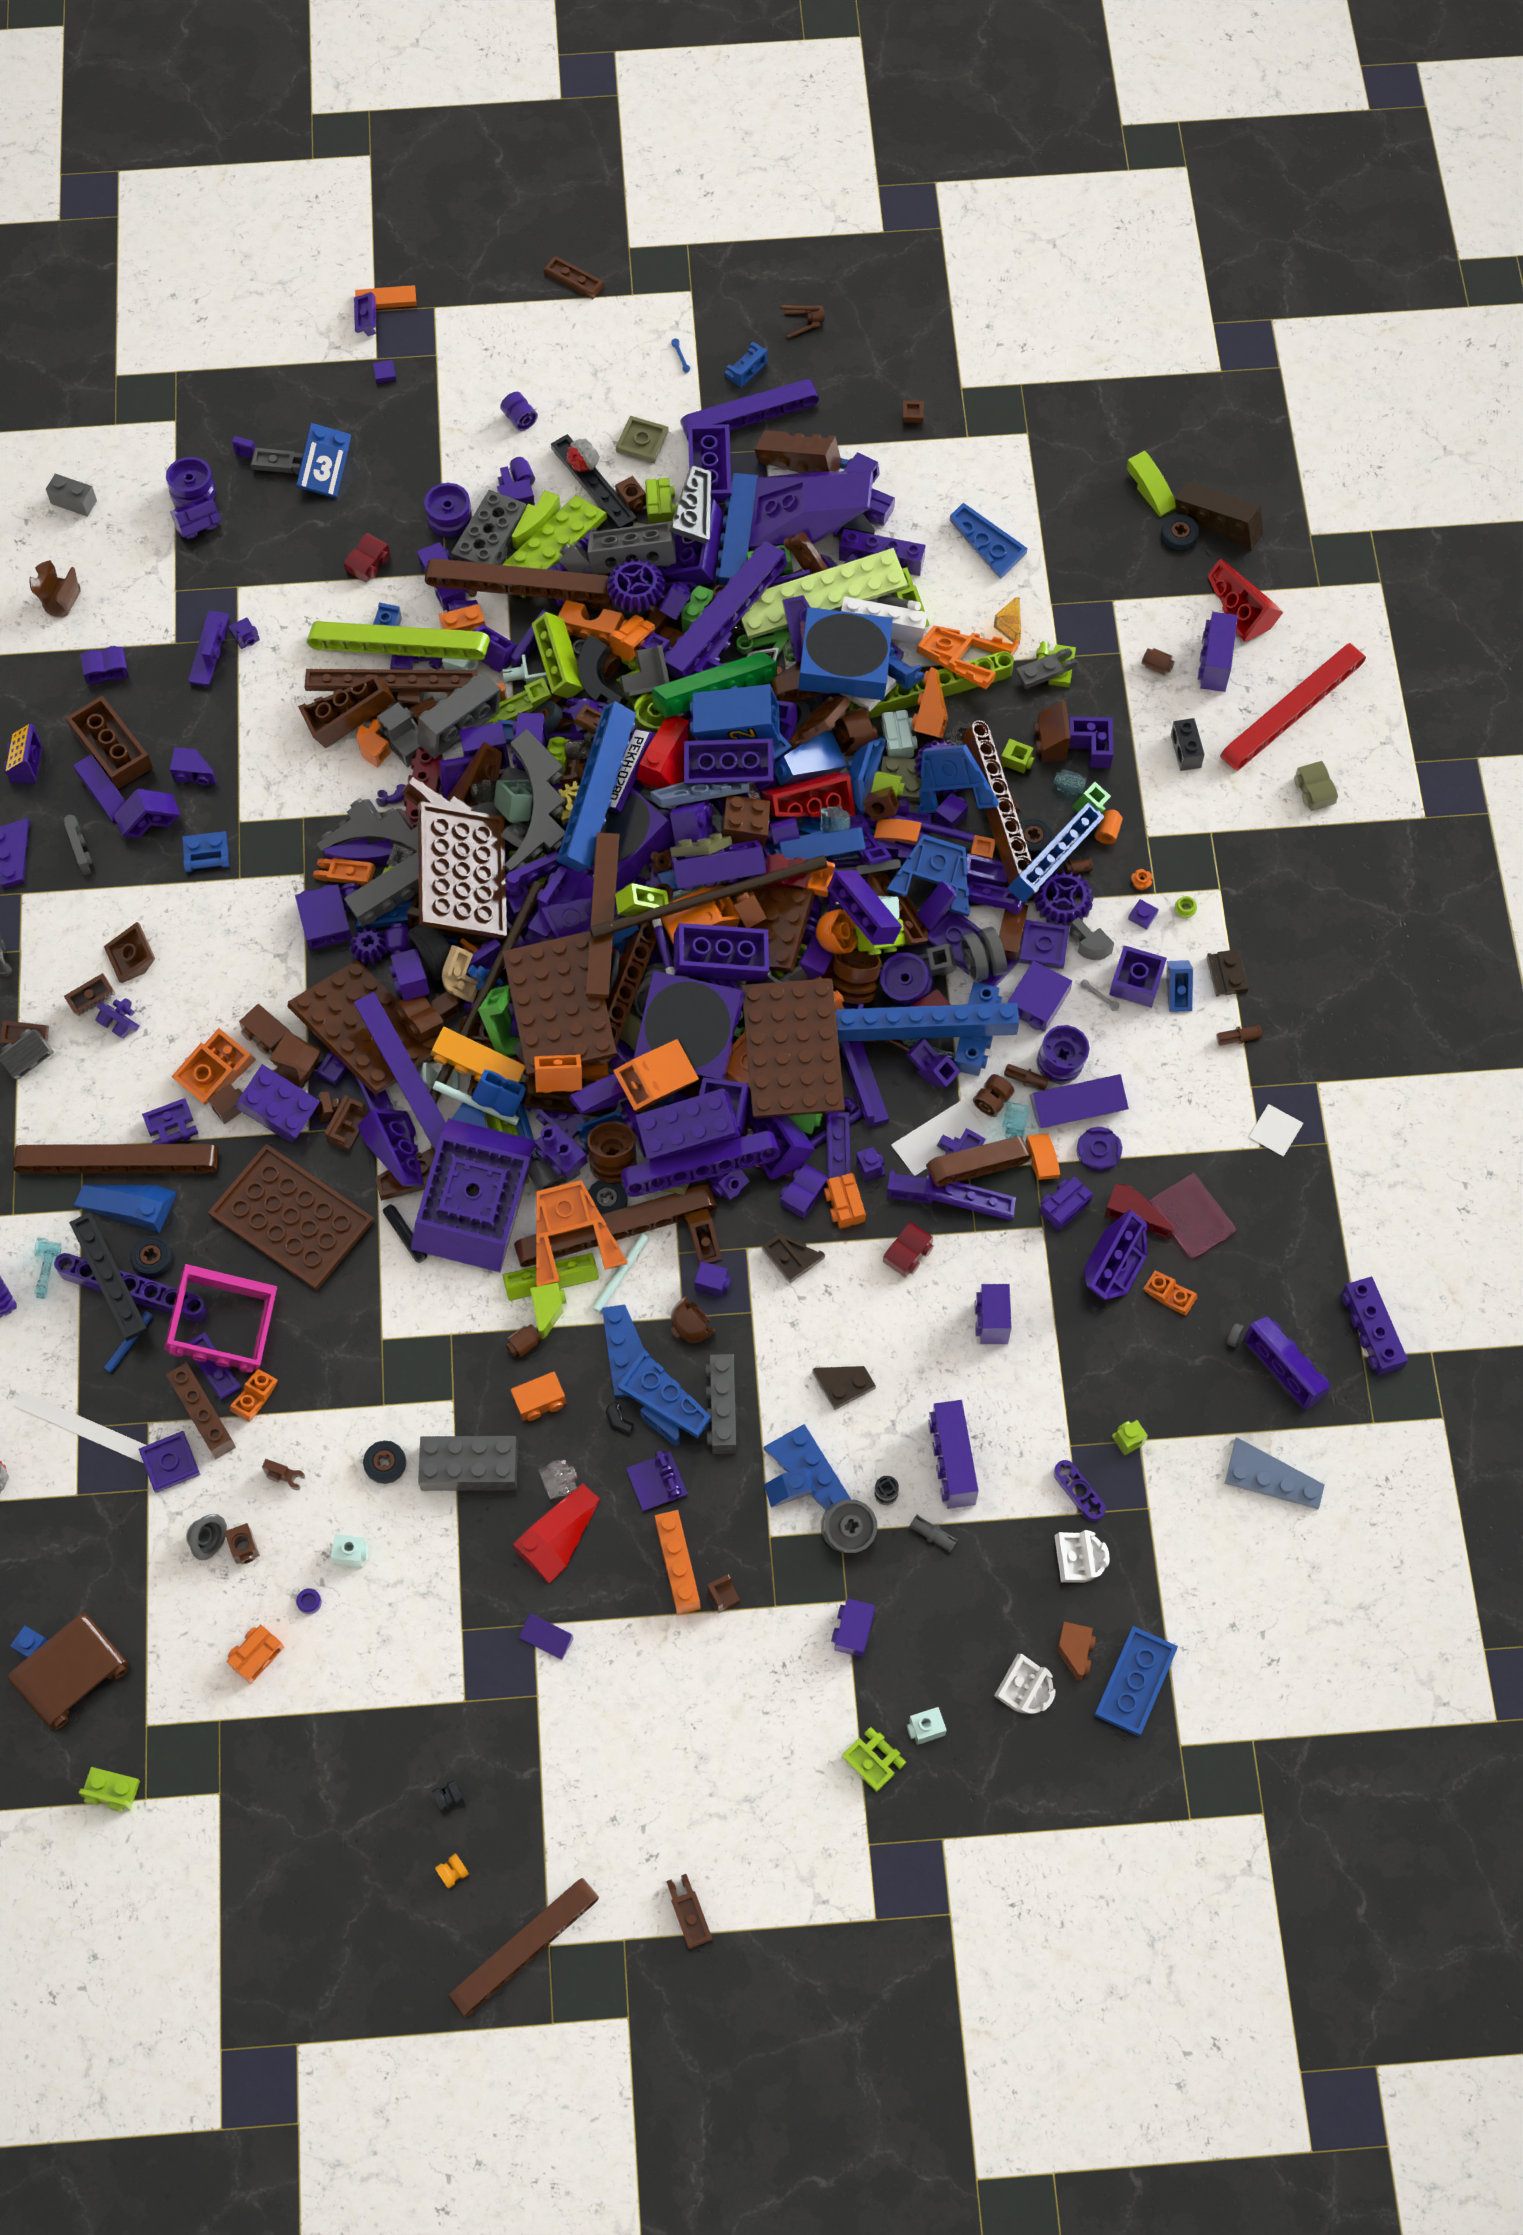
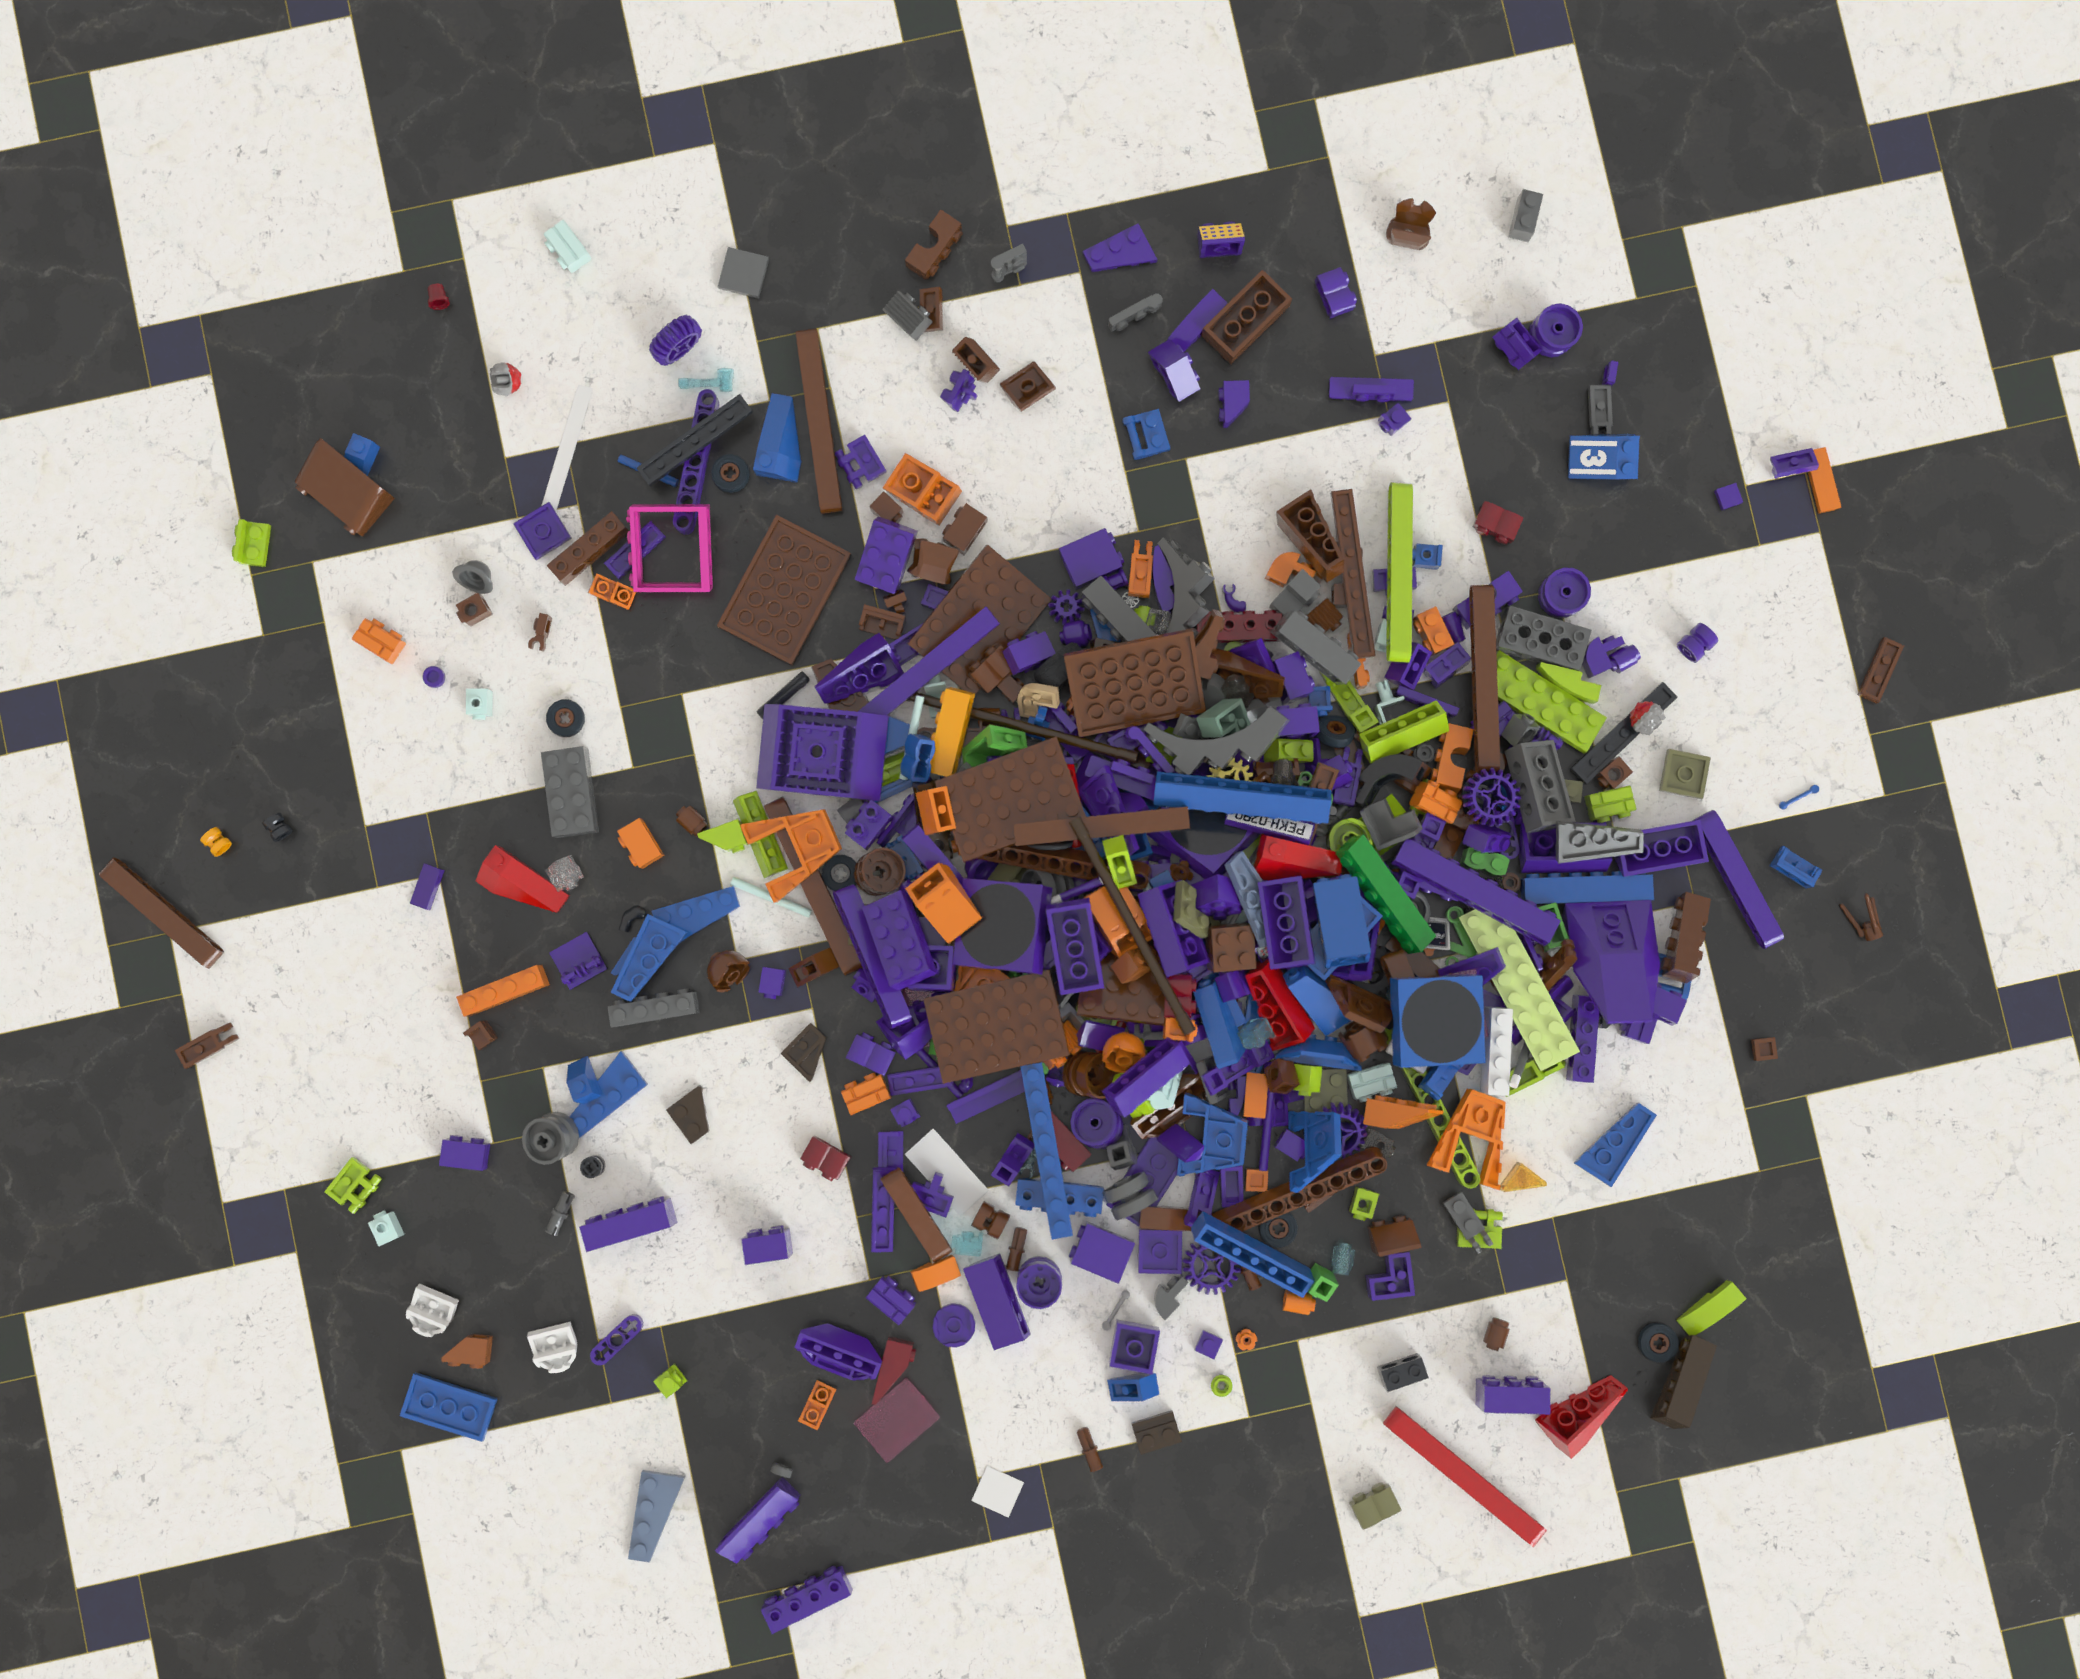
camera: 80 degrees right, 20 degrees up
none -> dark purple hinge [1424,642,1471,689]

